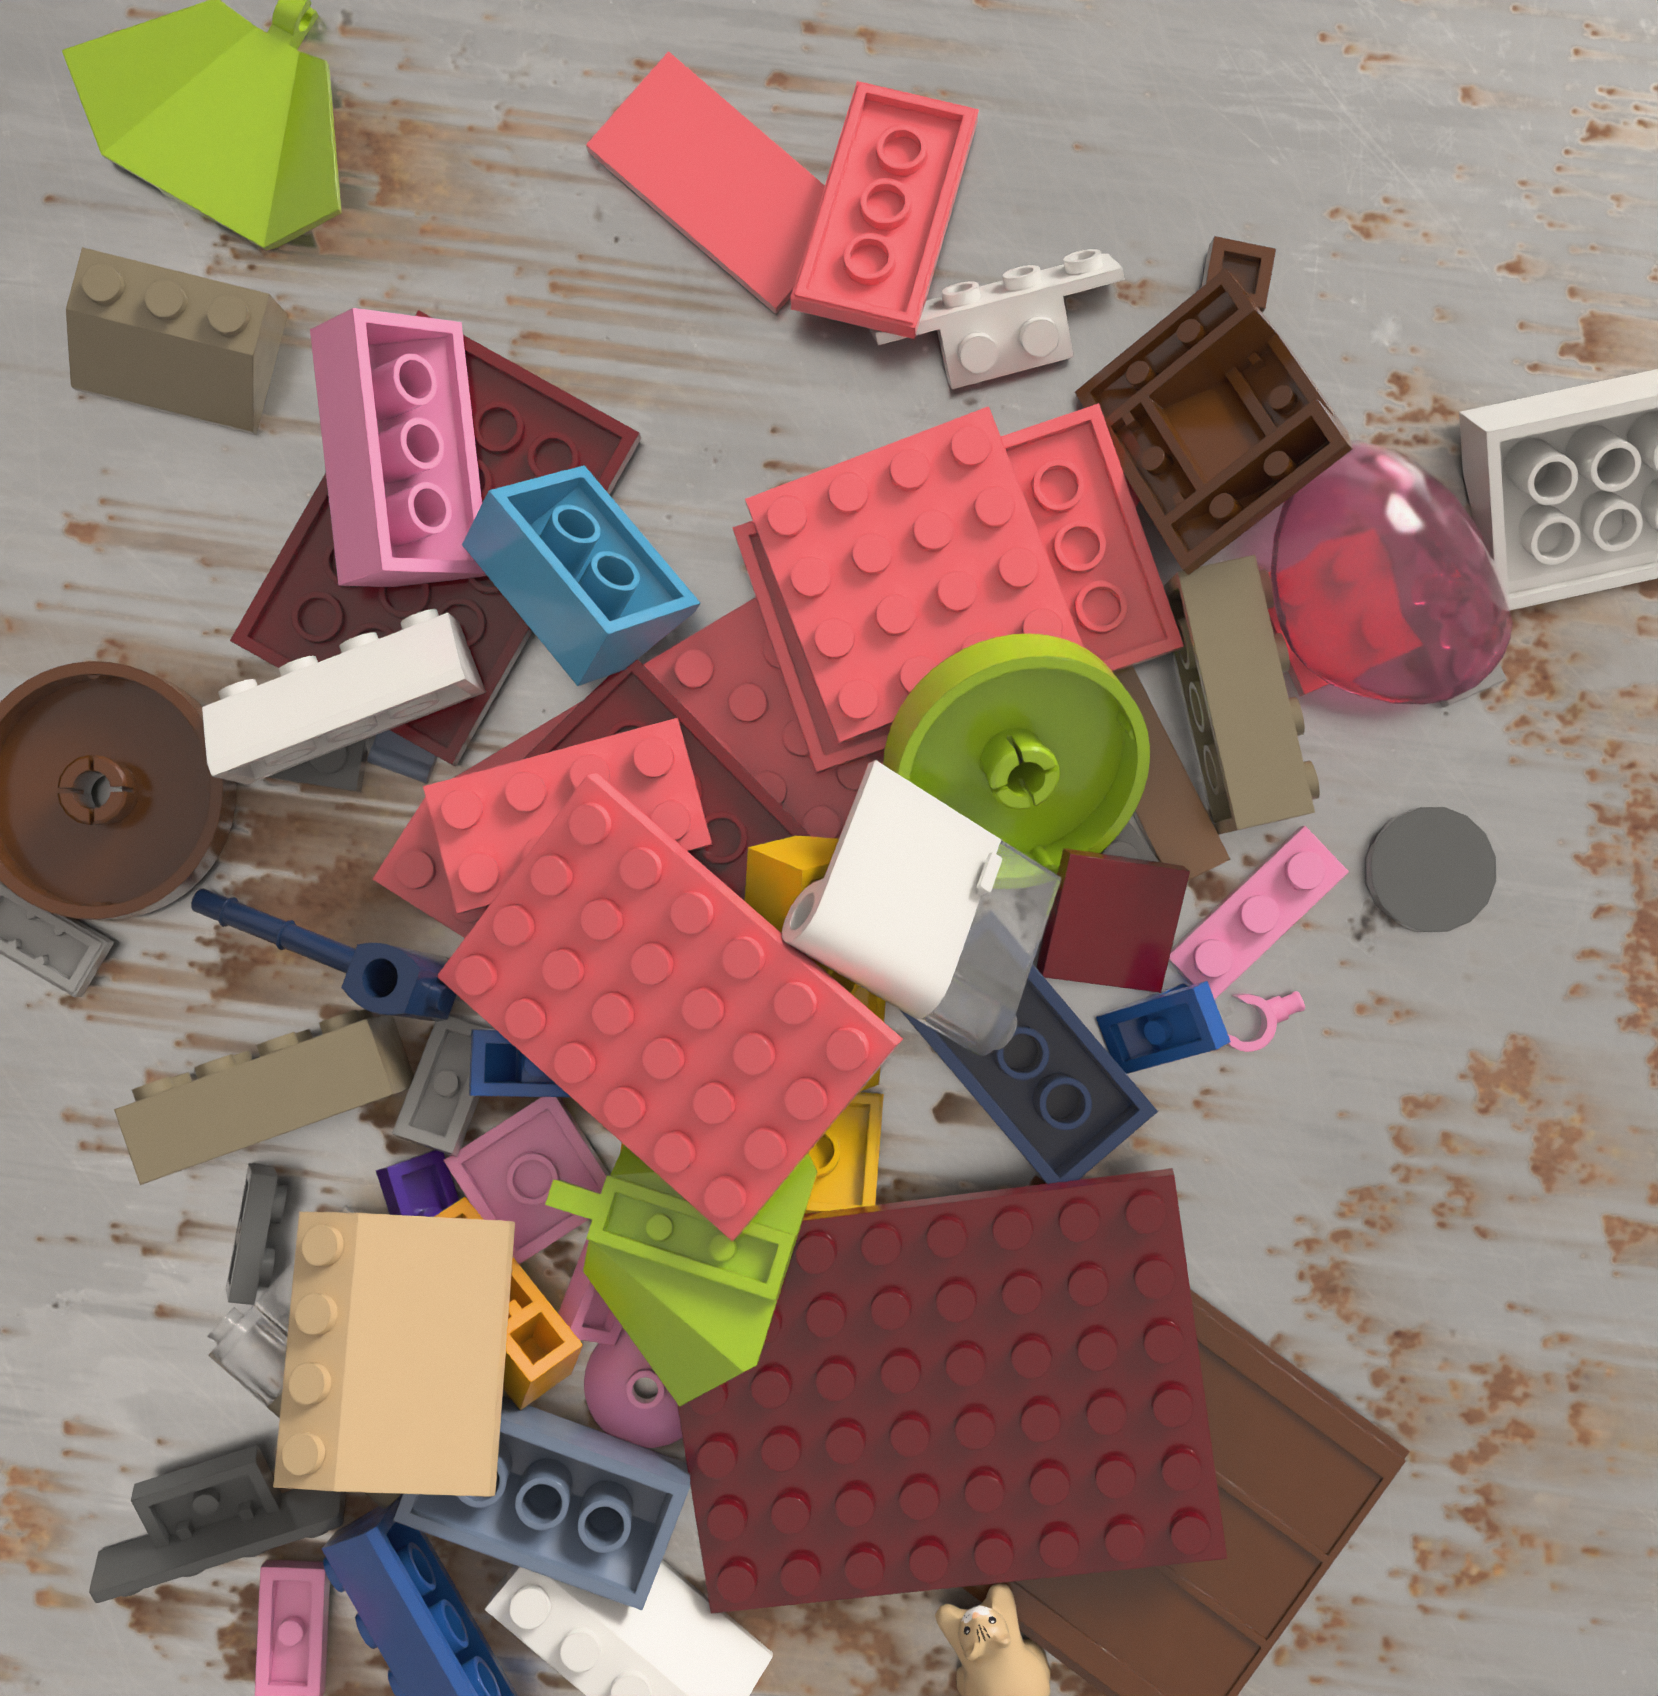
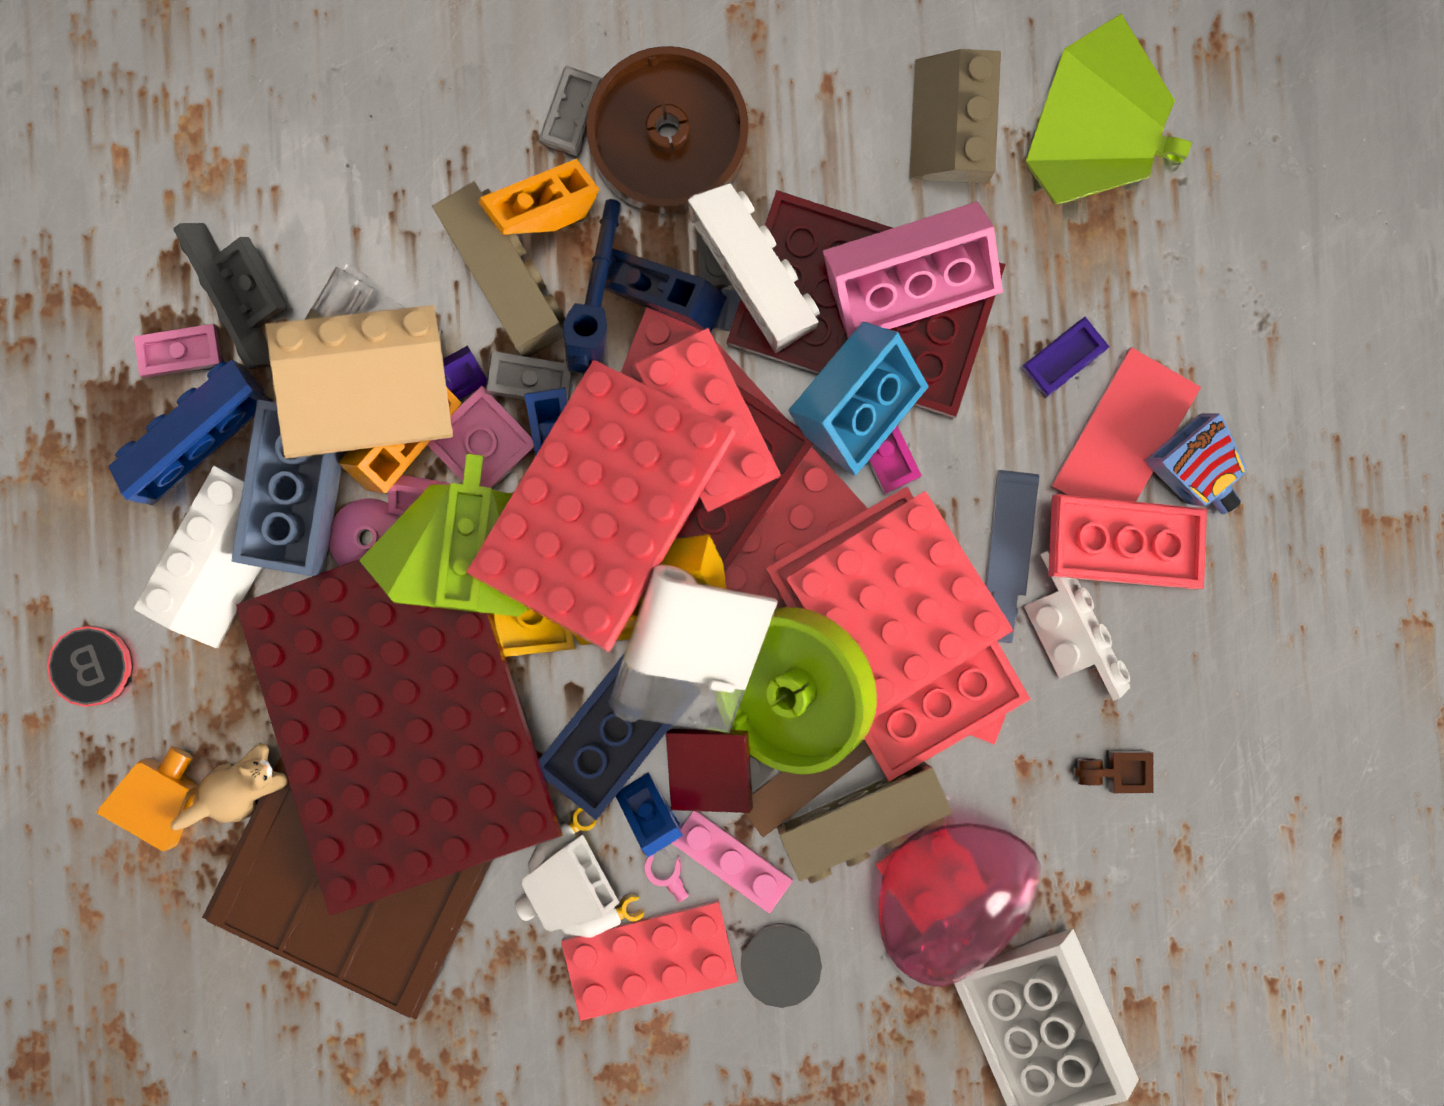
camera: 80 degrees right, 0 degrees up
dark grey plate [226,1163,287,1305] -> none
reddish brown slope [1075,268,1353,575] -> none
none -> light orange slope [478,159,600,234]
none -> white torso [515,808,644,938]
none -> coral plate [561,900,738,1021]
none -> dark blue slope [605,248,727,332]
none -> dark pink plate [868,426,922,494]
none -> sand blue piece [985,470,1039,643]
none -> dark purple tile [1020,316,1110,398]
none -> medium blue torso [1144,413,1246,514]

